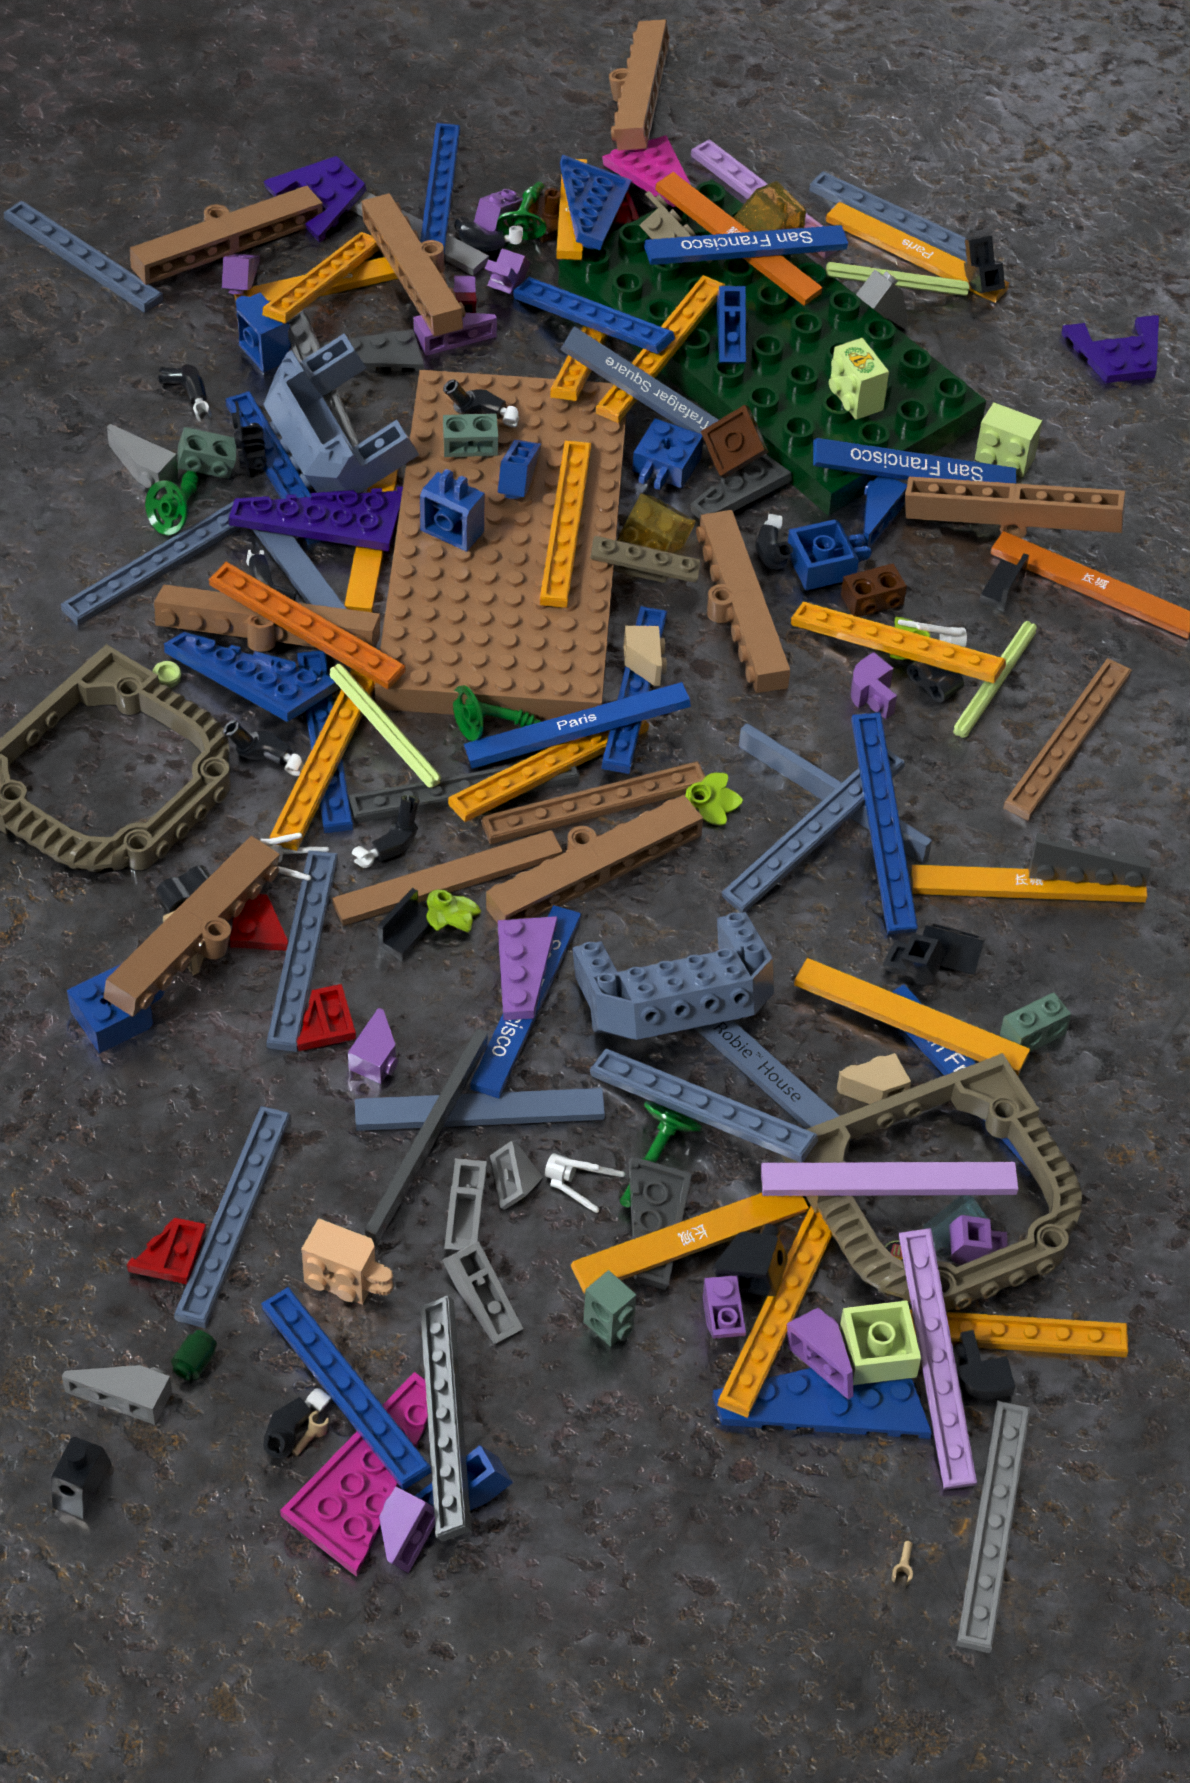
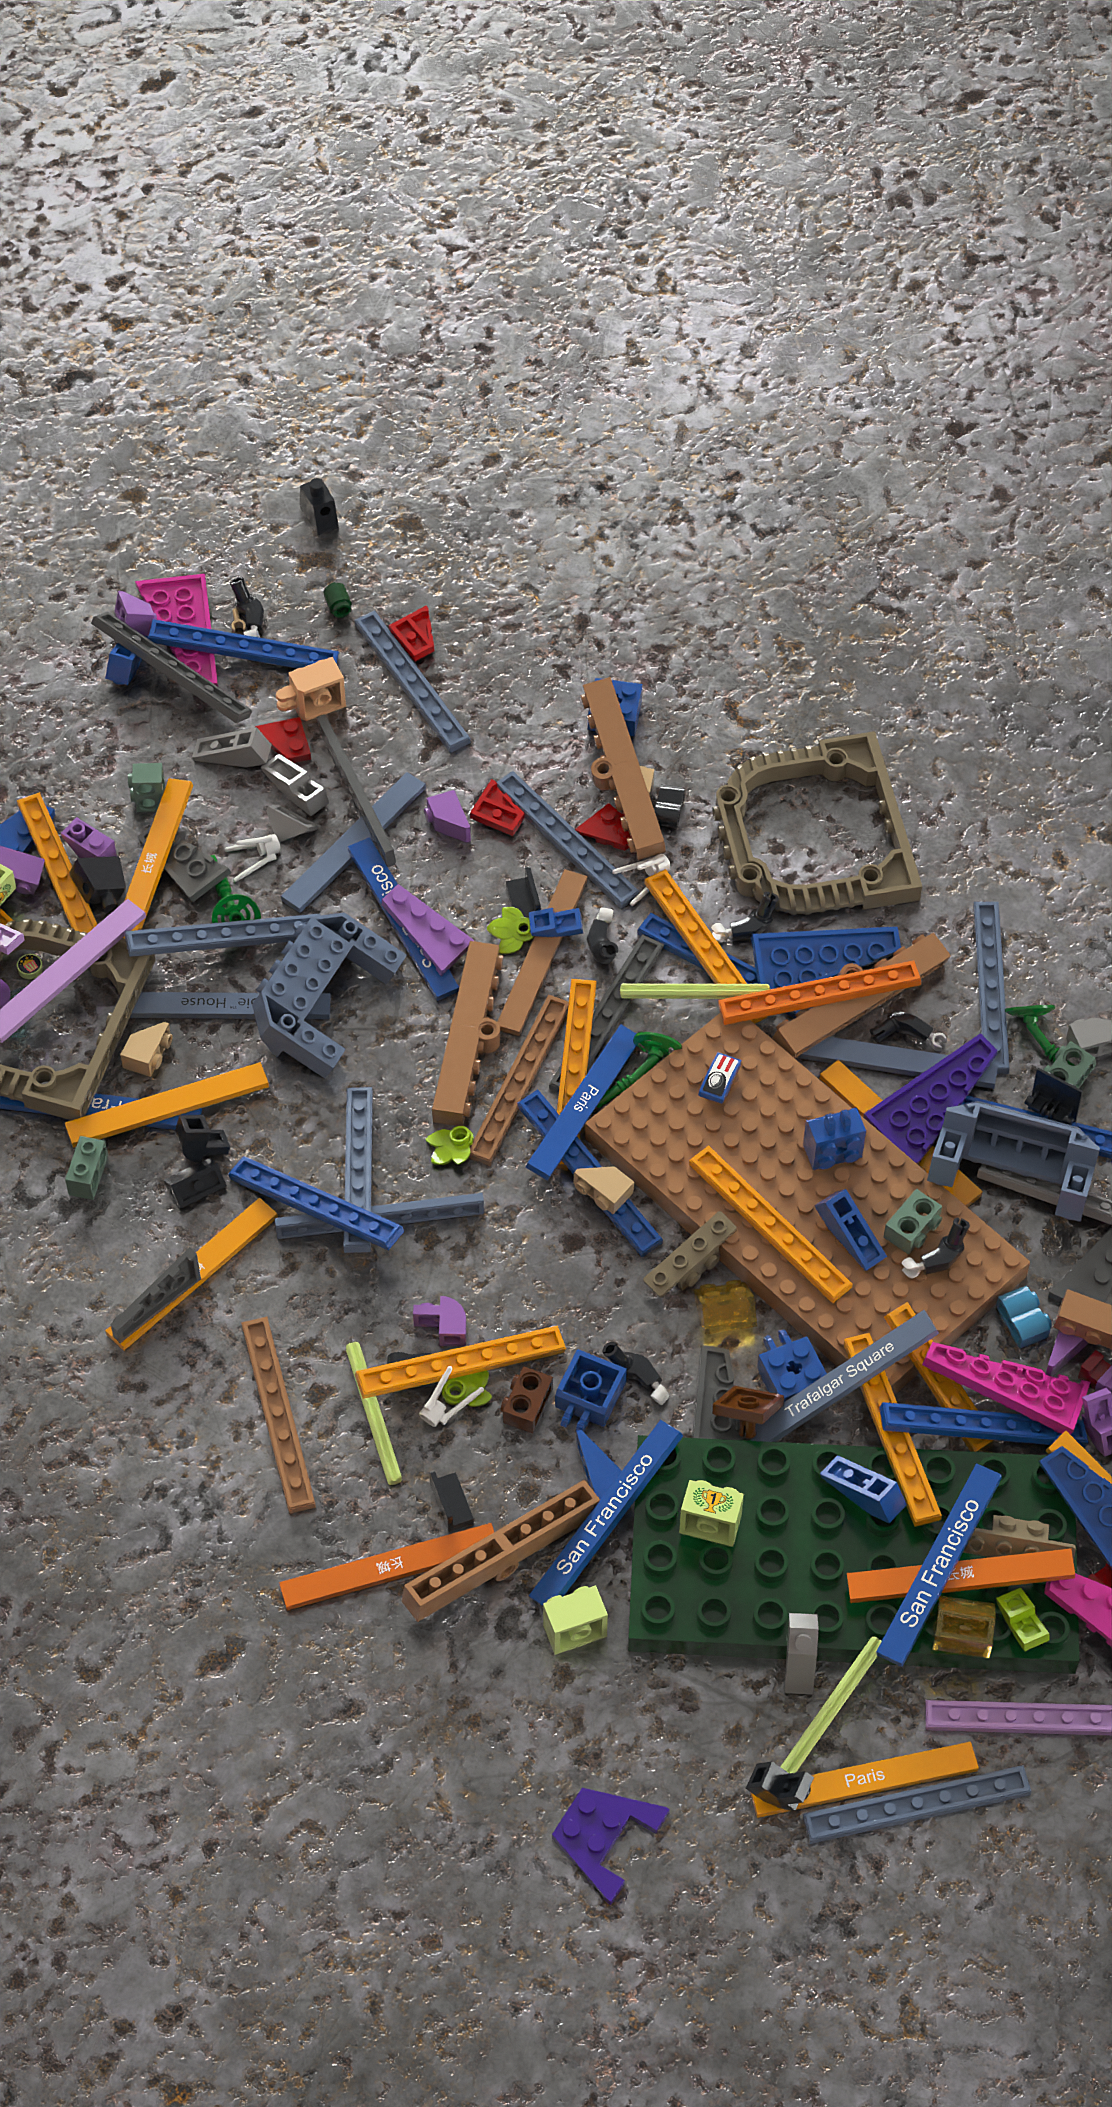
camera: 135 degrees right, 5 degrees up
light grey slope [62,1365,172,1425] -> none
yellowish green tile [153,661,181,688] -> none
medium nougat hinge [696,510,790,693] -> none
none -> red wing [255,717,311,763]
none -> blue slope [529,908,584,937]
none -> slope [698,1052,742,1104]
none -> dark pink wing [922,1342,1090,1435]
none -> dark azure brick [996,1286,1052,1349]
none -> lime slope [996,1588,1049,1651]

